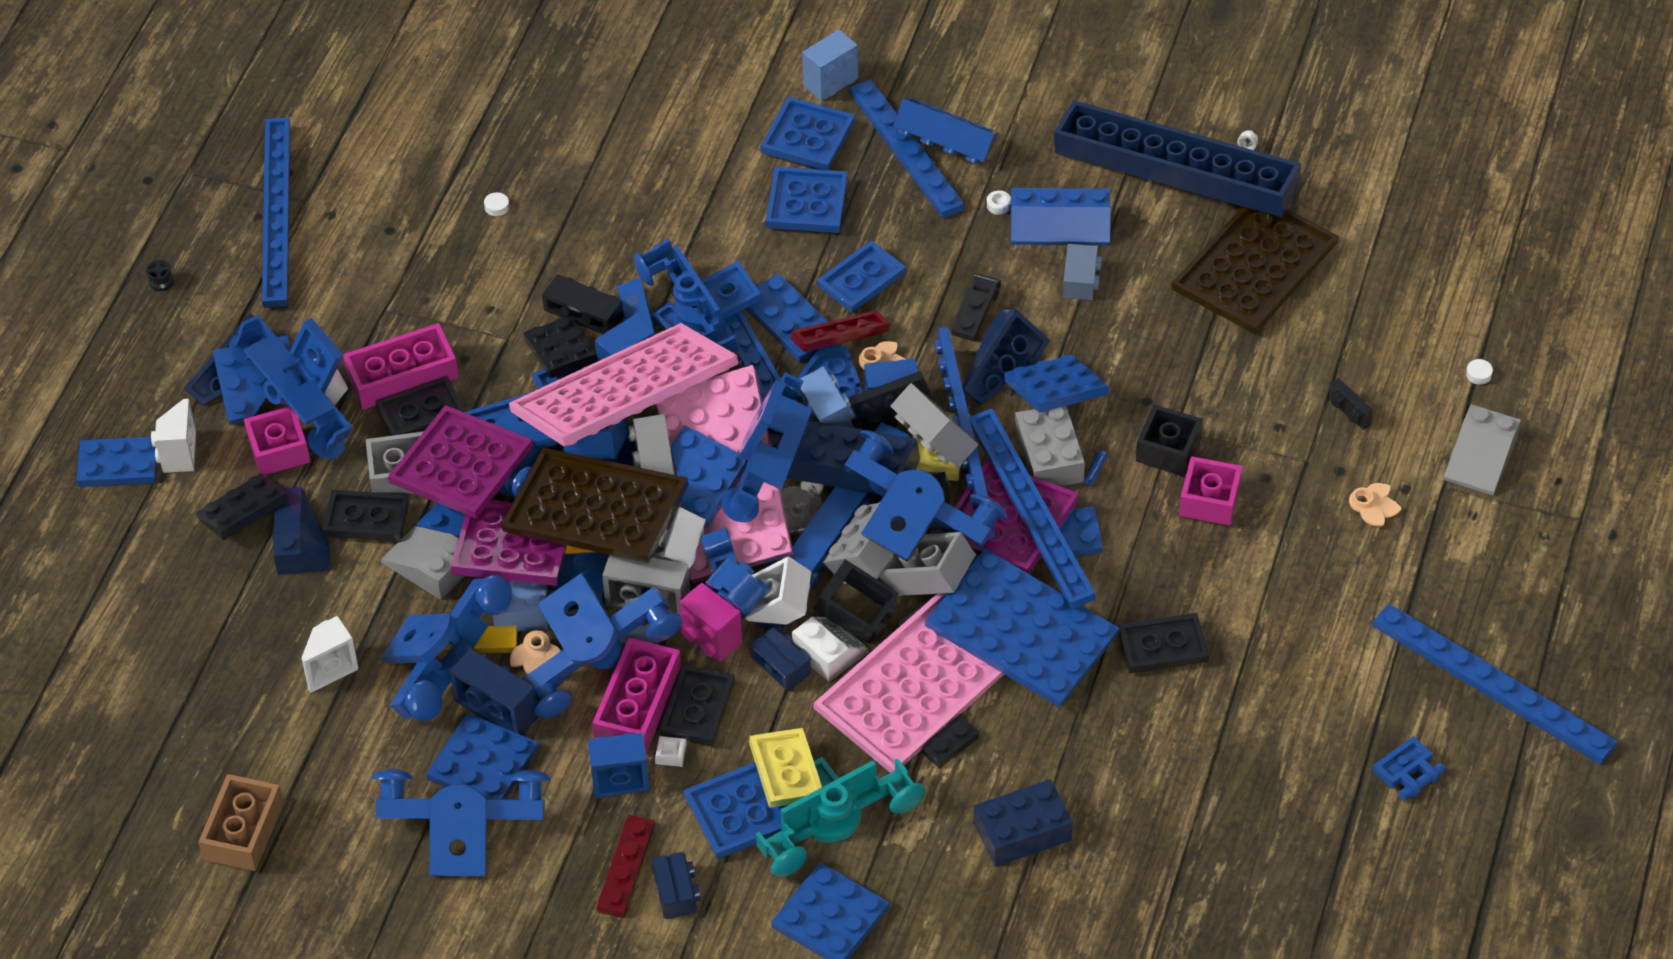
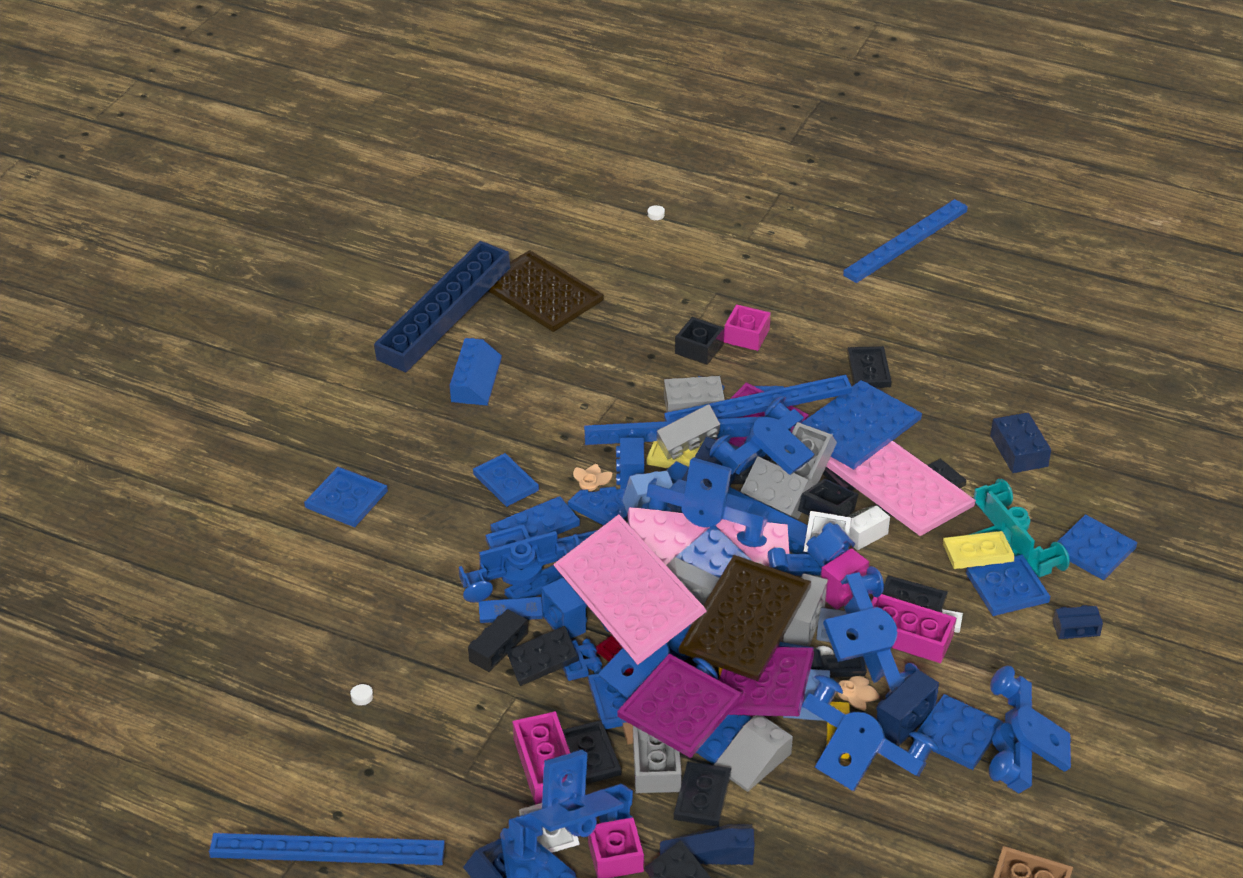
camera: 85 degrees left, 10 degrees down
white slope [302,616,358,693] -> none
blue brick [588,733,649,797] -> none
dark red plate [597,815,655,918] -> none
dark blue brick [751,627,811,691] -> none
blue plate [766,167,848,233] -> none
dark red plate [791,310,890,353] -> none
medium blue brick [802,30,858,101] -> none
blue plate [849,79,964,219] -> none
black plate [849,371,935,431] -> none
blue slope [893,97,999,164] -> none
black plate [951,273,1001,342] -> none
dark blue wedge [962,309,1050,405] -> none
white tile [987,191,1011,215] -> none
blue plate [1004,355,1108,413] -> none
sand blue brick [1063,244,1102,300] -> none
white hinge [1237,130,1258,150] -> none
black plate [1329,378,1373,430] -> none
light nougat plate [1349,483,1401,527] -> none
blue plate [1373,736,1445,801] -> none
light grey slope [1443,404,1521,496] -> none

